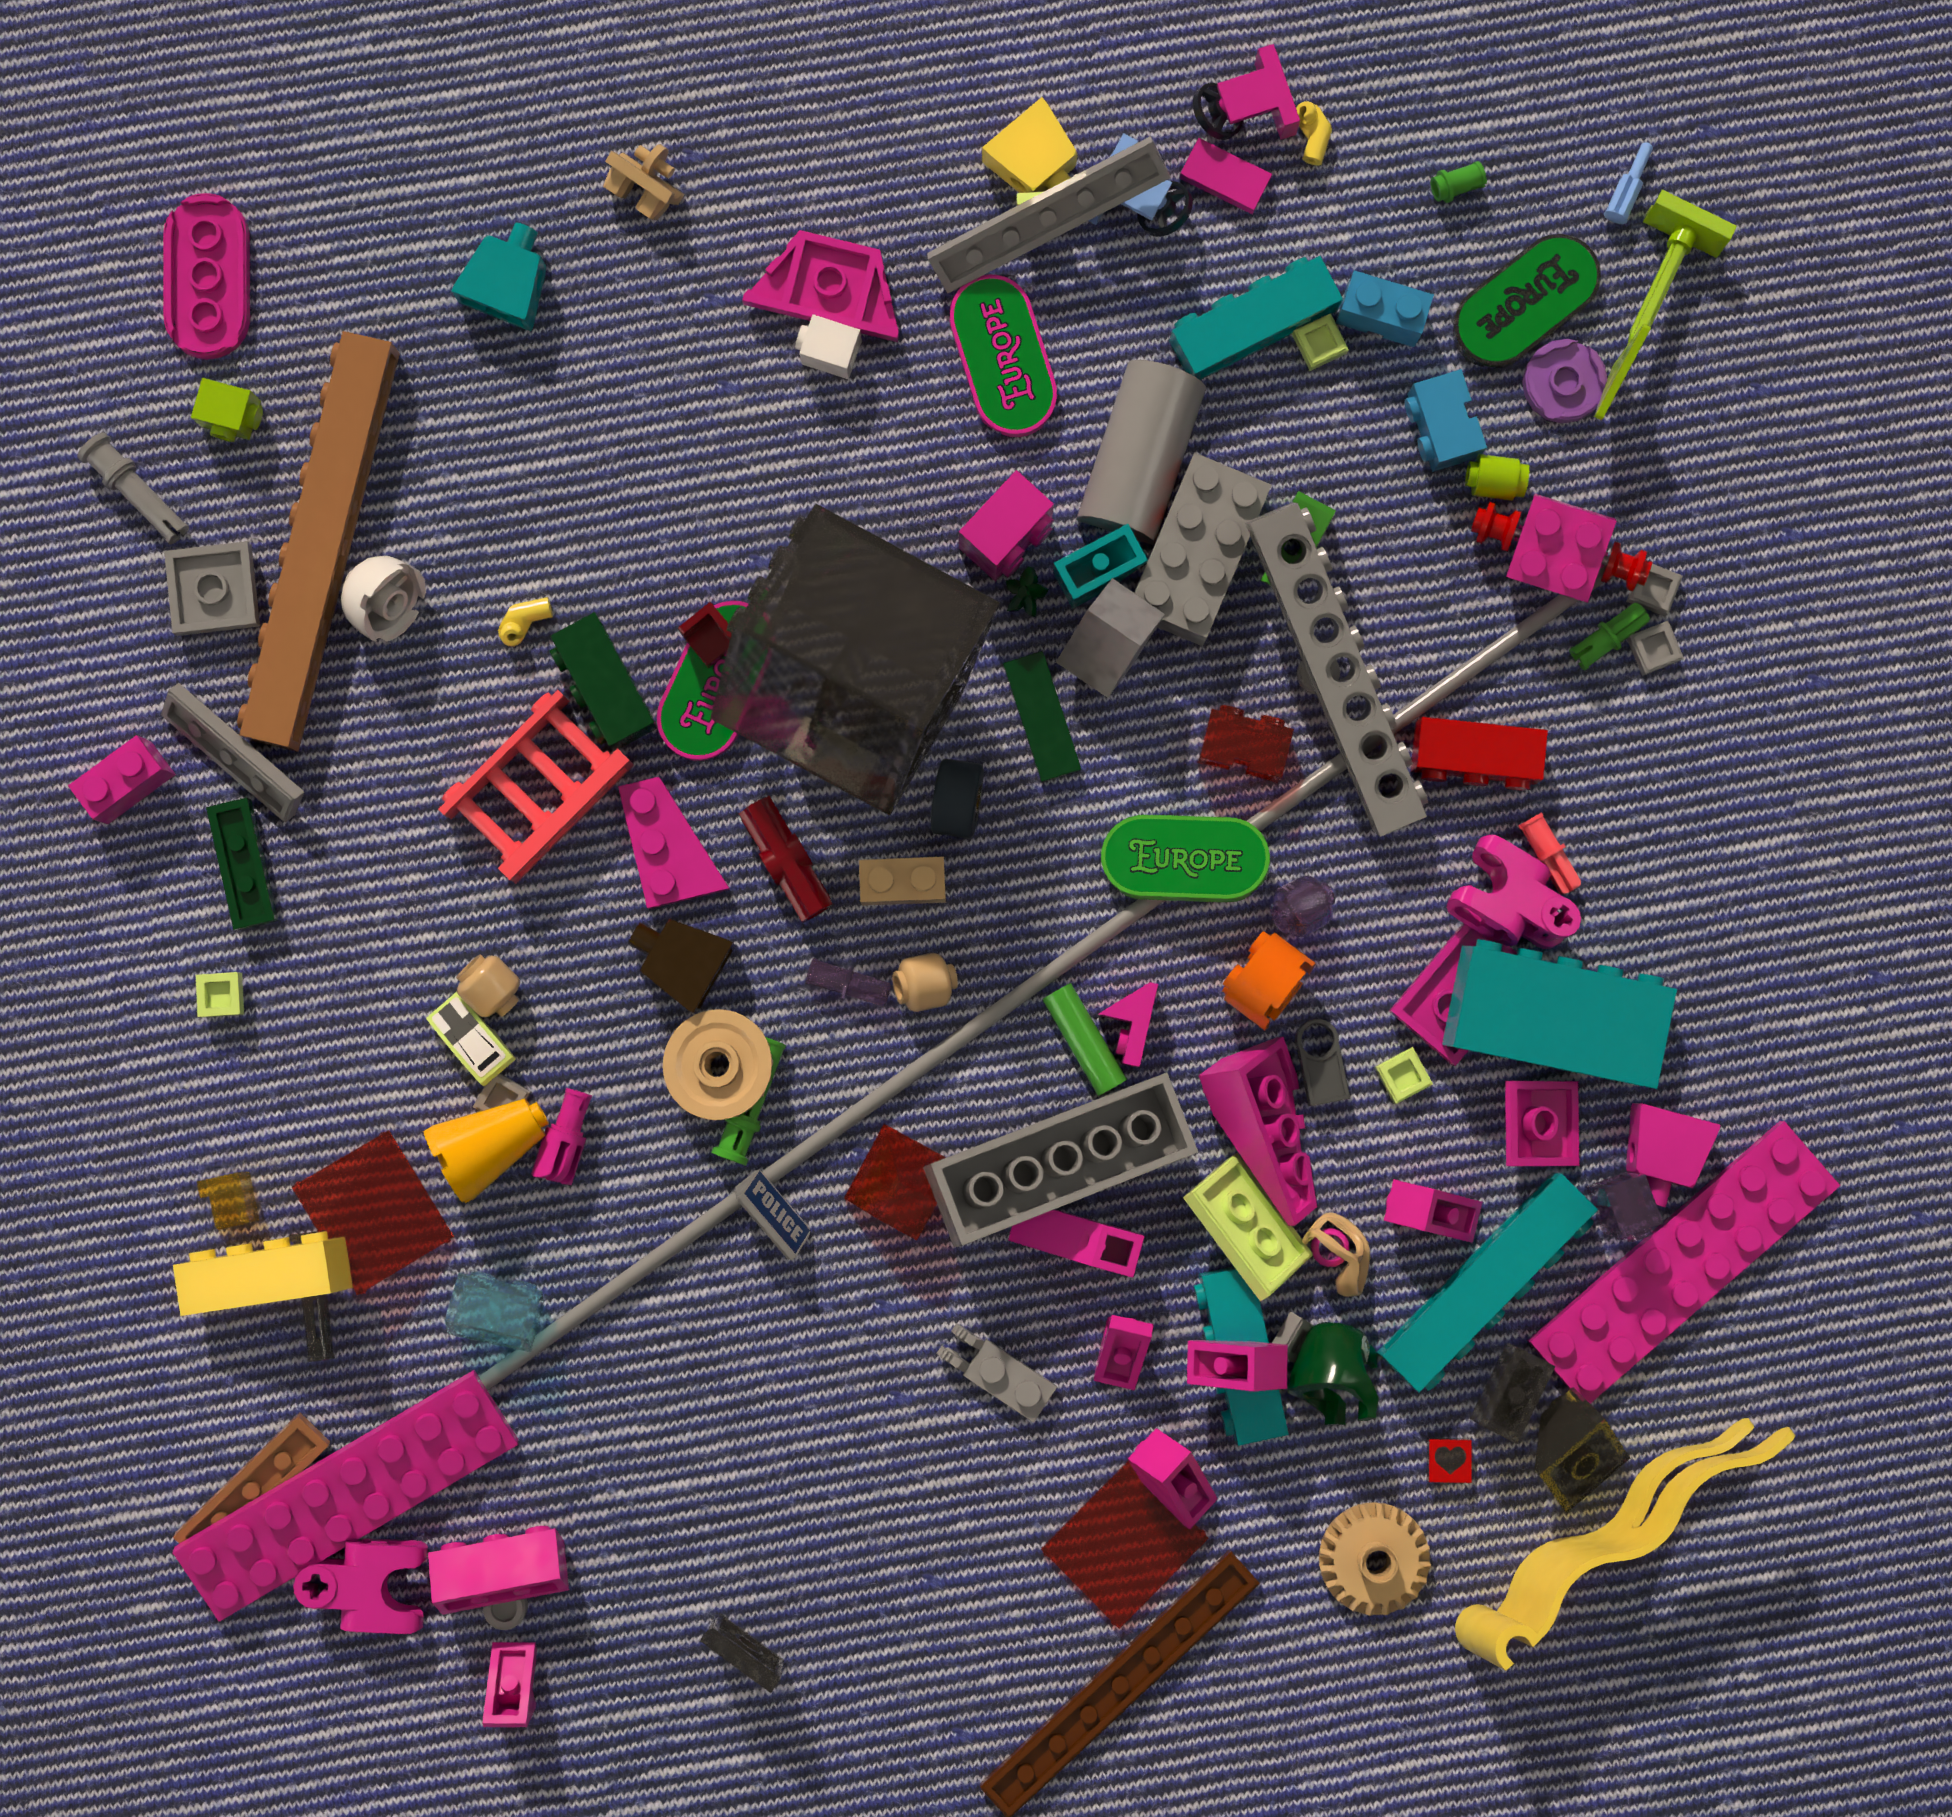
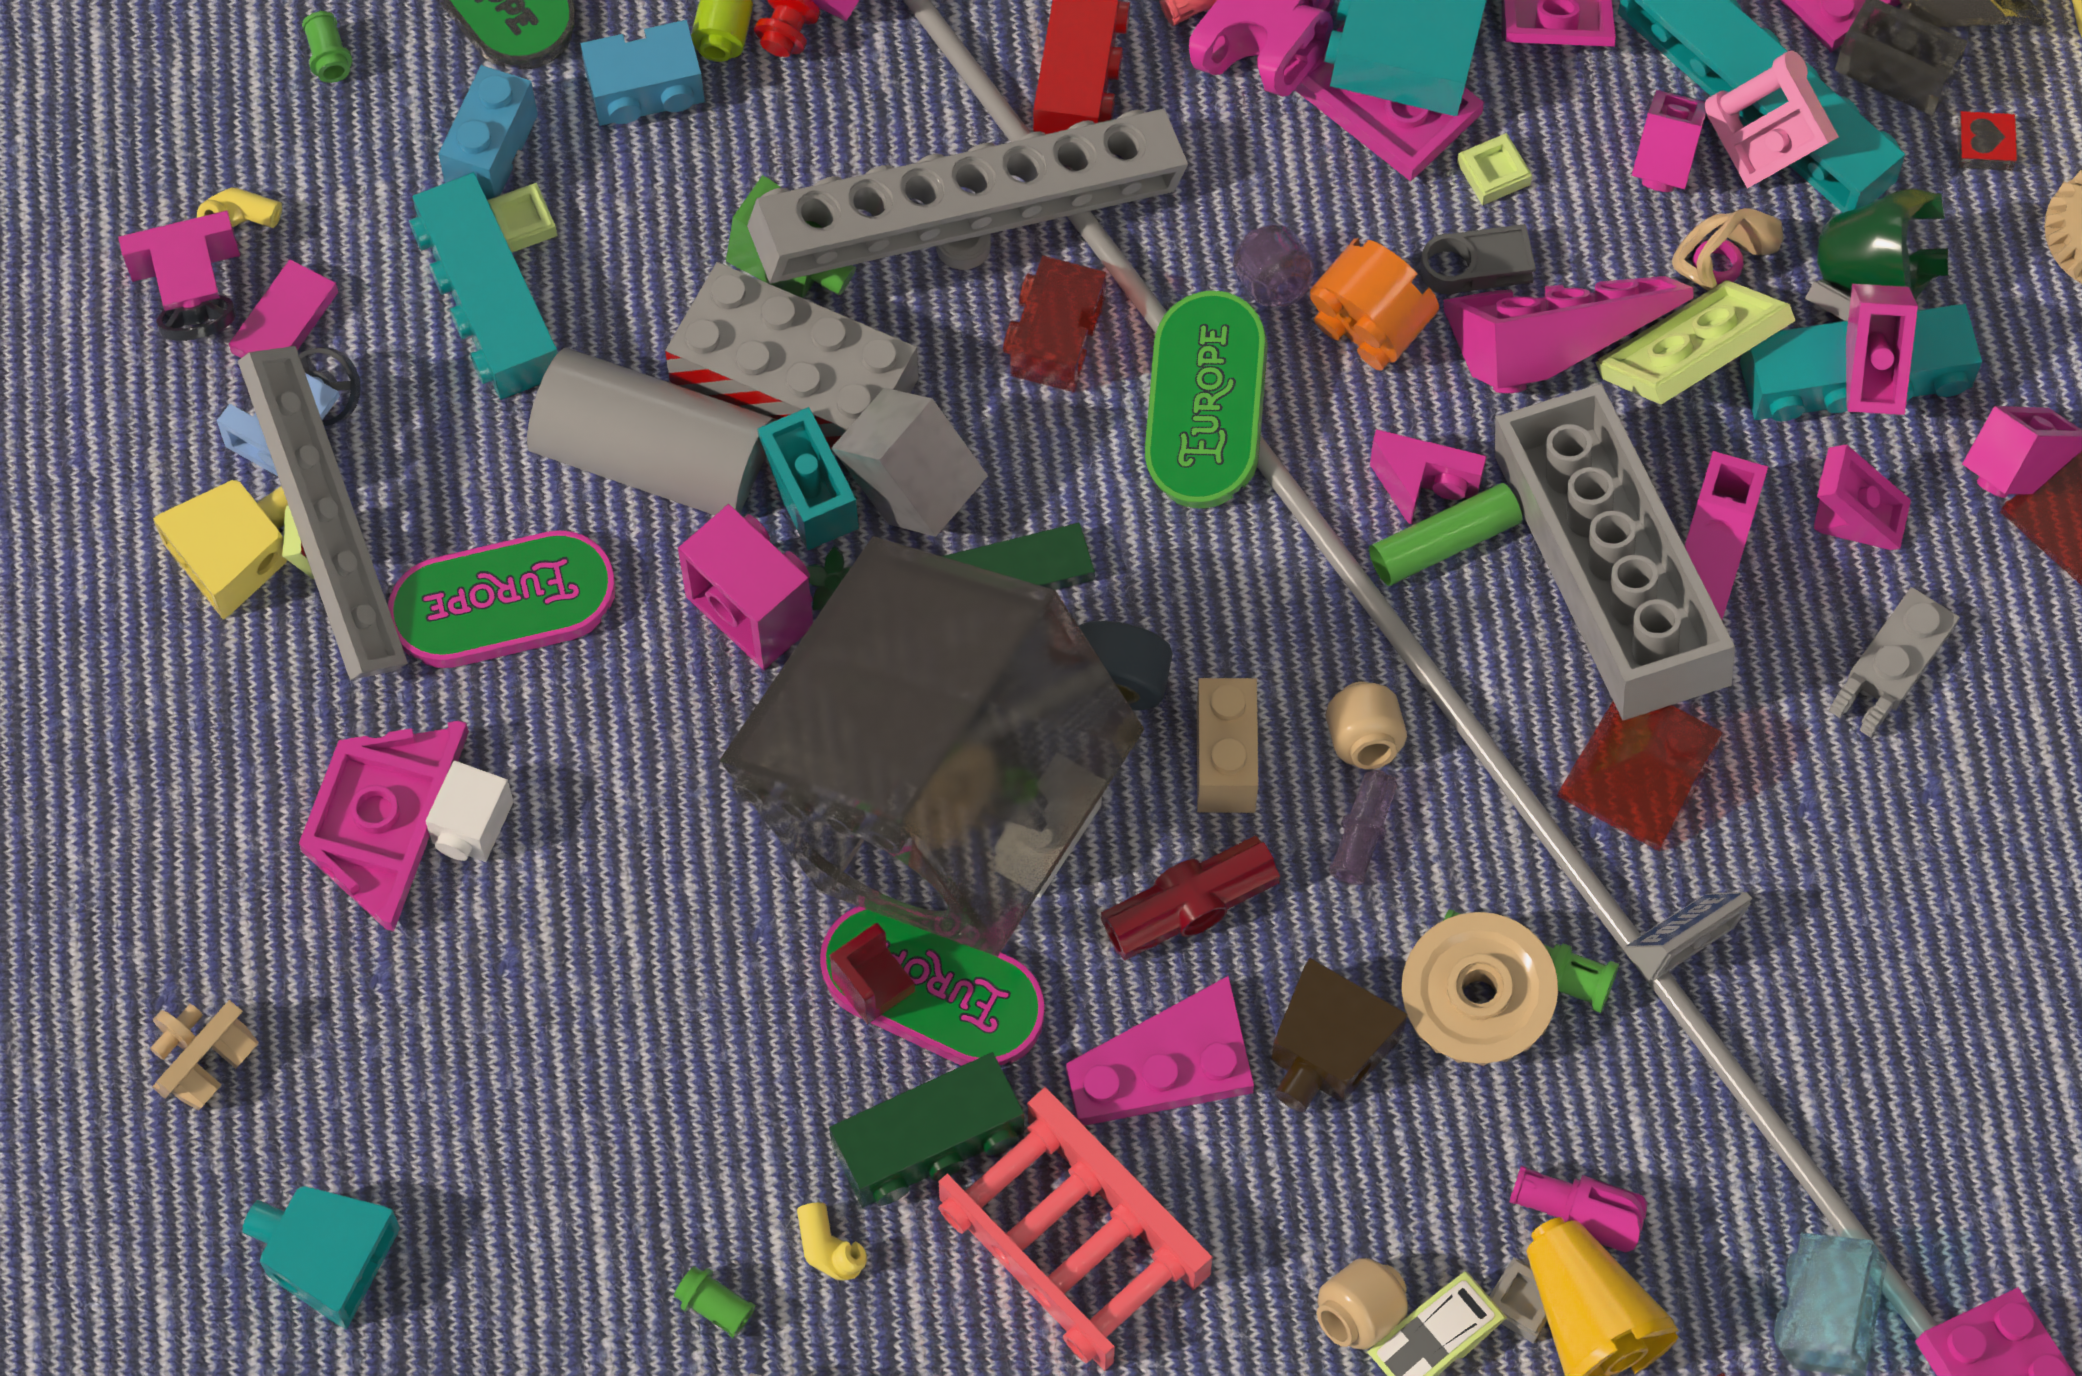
camera: 85 degrees left, 20 degrees down
none -> bright green pin [674,1266,756,1338]
none -> bright pink plate [1705,51,1839,188]

